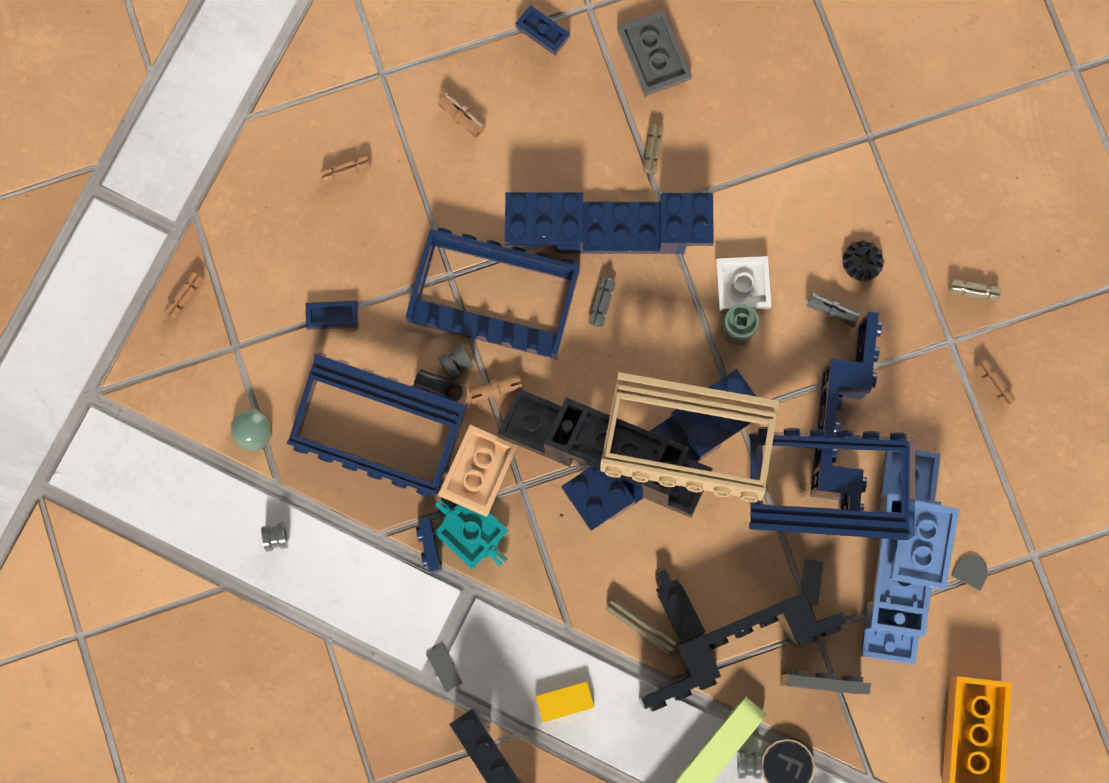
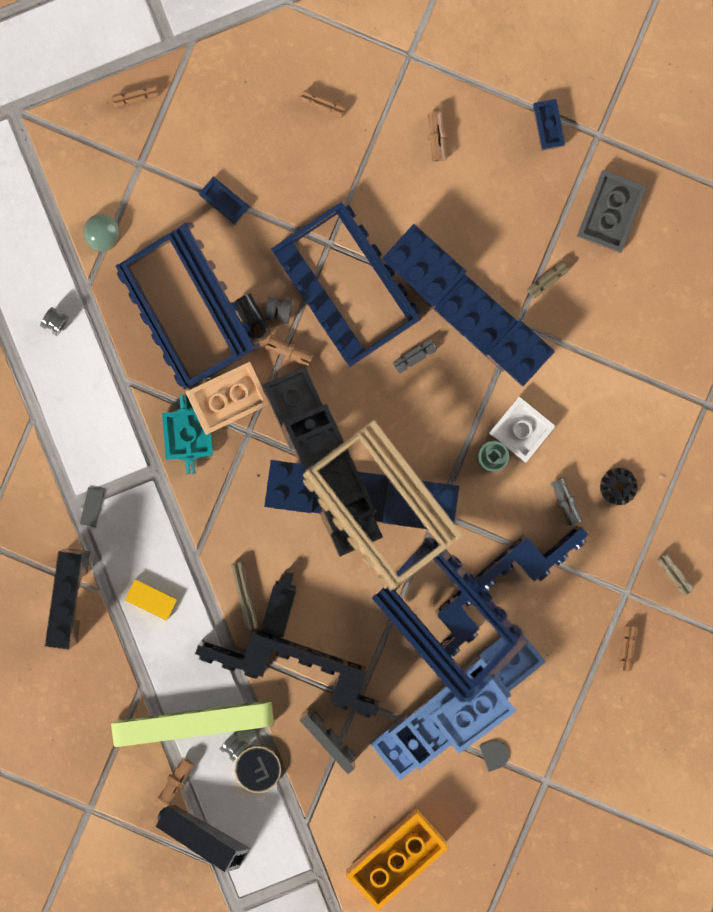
camera: 40 degrees right, 10 degrees up
dark blue plate [416,517,441,573] -> none
dark grey window [801,559,824,604] -> none

